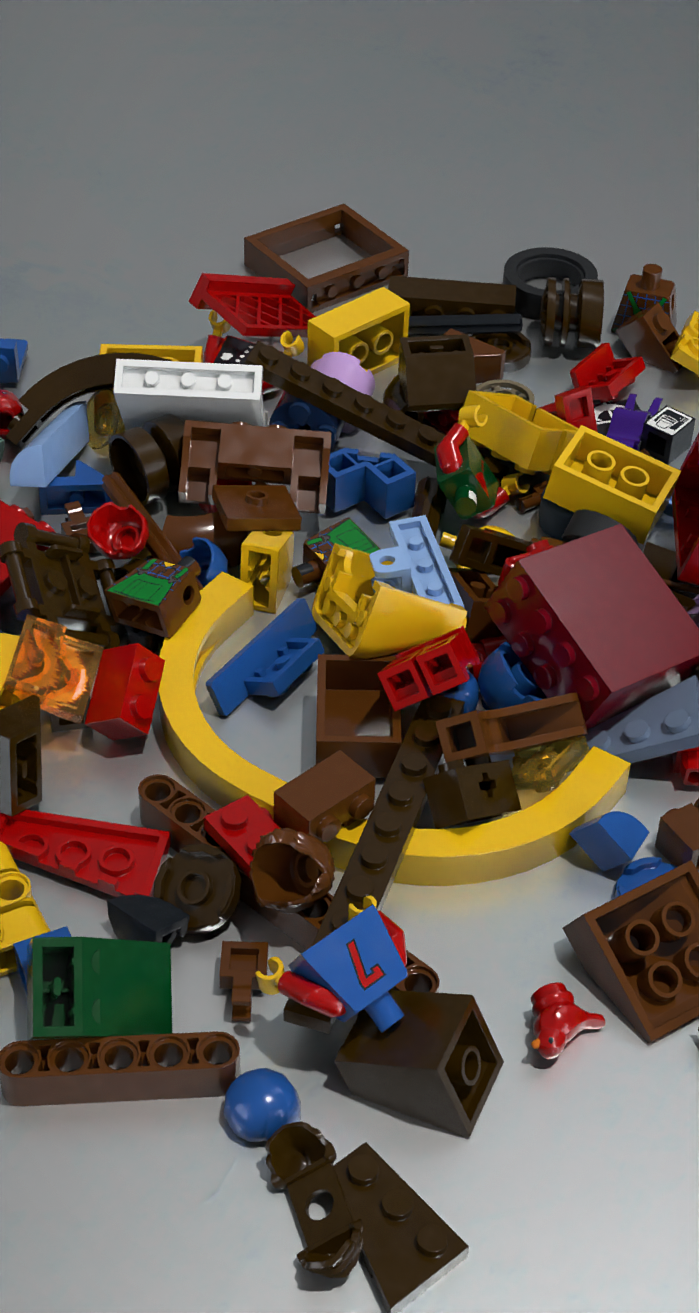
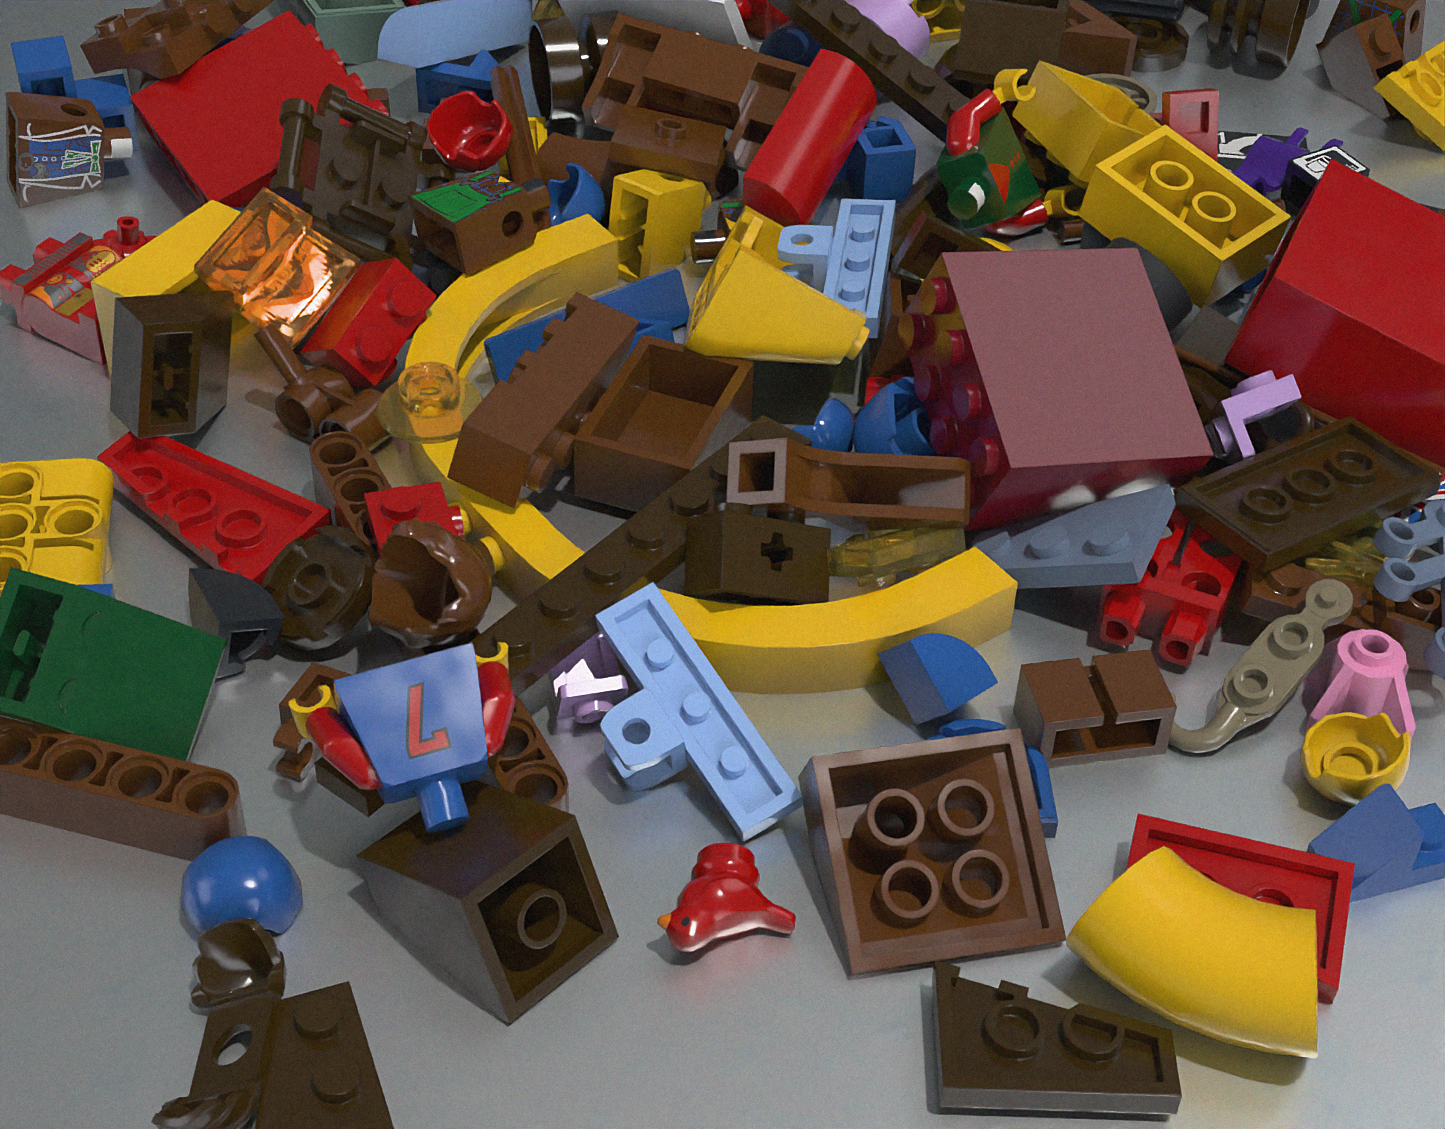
camera: 20 degrees right, 0 degrees up
reddish brown piece [274,750,376,842] -> none
red hips [377,625,480,711] -> none
red bracket [570,343,646,403] -> none
none -> reddish brown beam [254,322,400,452]
none -> clear yellow piece [376,362,483,444]
none -> reddish brown wedge [447,292,640,509]
none -> lavender bracket [548,630,628,723]
none -> light blue plate [595,582,803,842]
none -> red brick [742,48,877,227]

